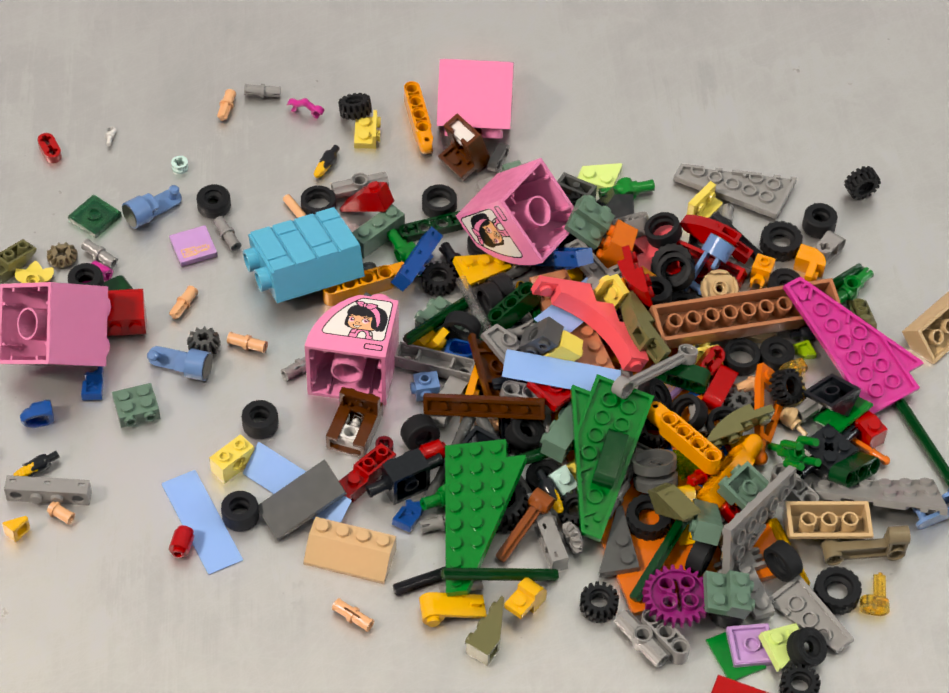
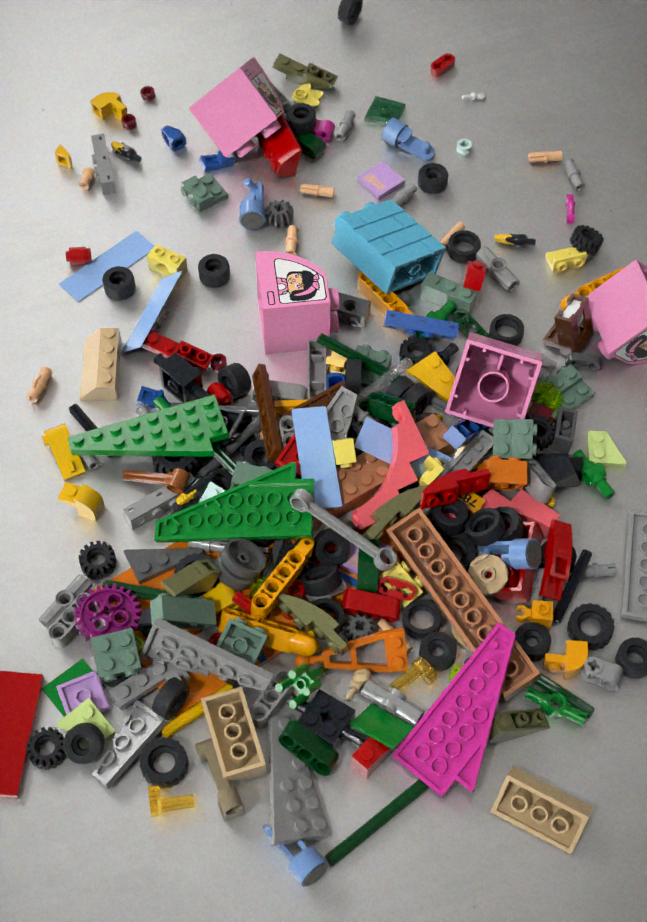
camera: 75 degrees right, 5 degrees up
dark tan gear [47,242,78,268] -> none
dark grey tile [259,459,347,541] -> none
reddish brown brick [326,387,383,458] -> none
medium blue brick [410,371,440,402] -> none
dark green axle [441,568,559,581] -> none
olive slope [465,596,504,666] -> none
dark grey brick [519,317,564,355] -> none
light grey gear [562,521,583,554] -> none
dark green beam [592,428,629,489] -> none
black tyre [644,212,683,249] -> none
light yellow bracket [687,181,723,218] -> none
black tyre [769,368,805,406] -> none
black slope [803,373,861,417] -> none
orange piece [851,438,890,465] -> none

